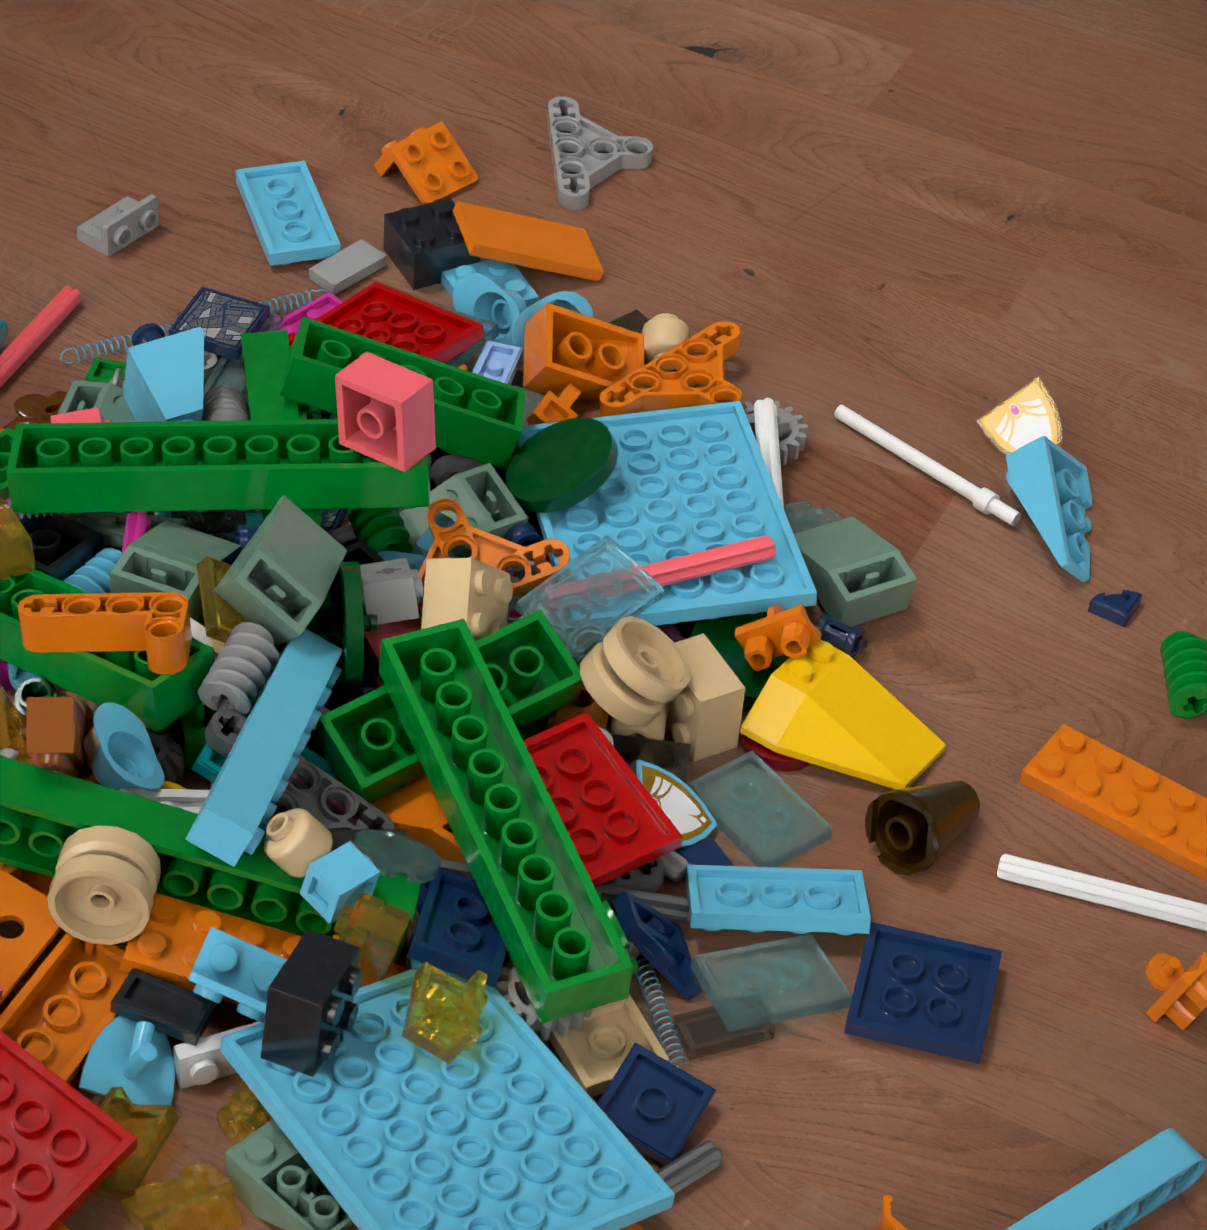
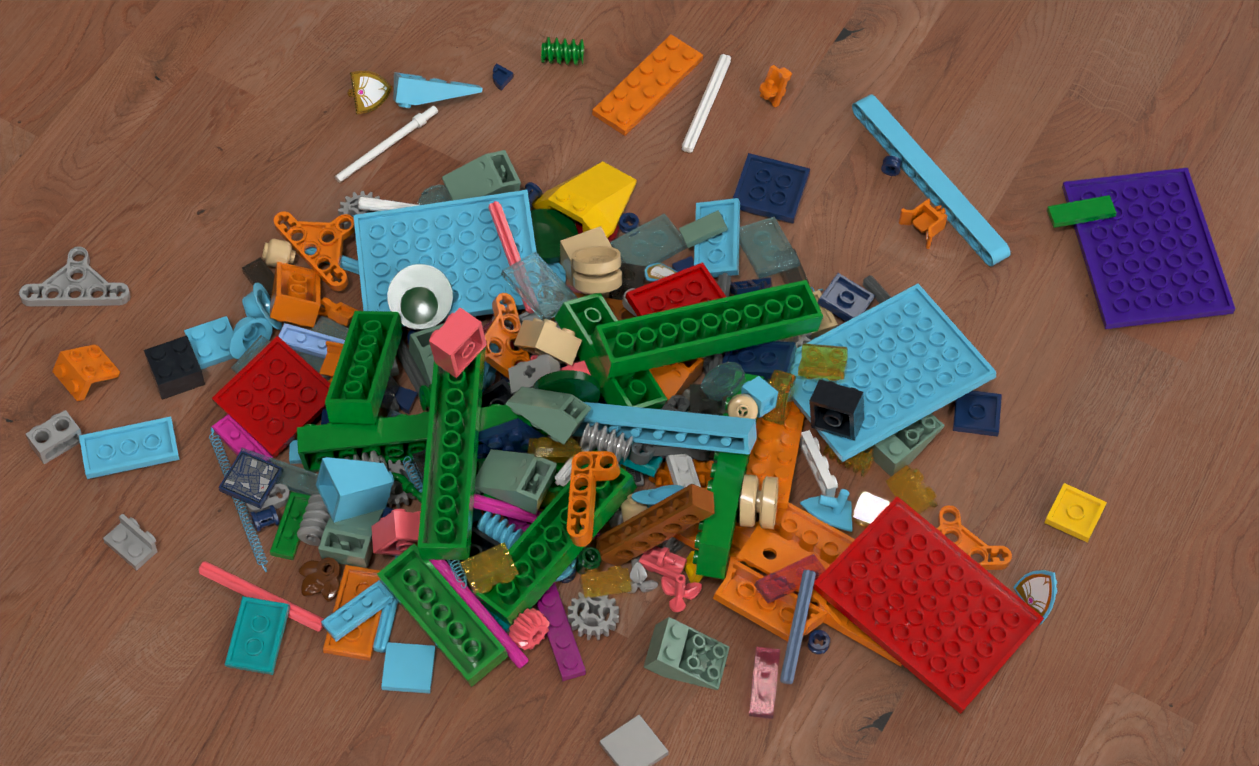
camera: 85 degrees left, 15 degrees up
black tile [111,968,217,1046] -> none
medium azure bracket [188,927,286,1023] -> none
light grey tile [309,239,387,295] -> none
orange tile [453,201,604,281] -> none
orange hips [735,604,821,671] -> none
dark brown cone [865,781,980,876] -> none
none -> light grey brick [26,410,82,464]
none -> dark blue bush [619,213,639,235]
none -> sand green tile [679,210,728,248]
none -> dark blue bush [881,156,902,176]

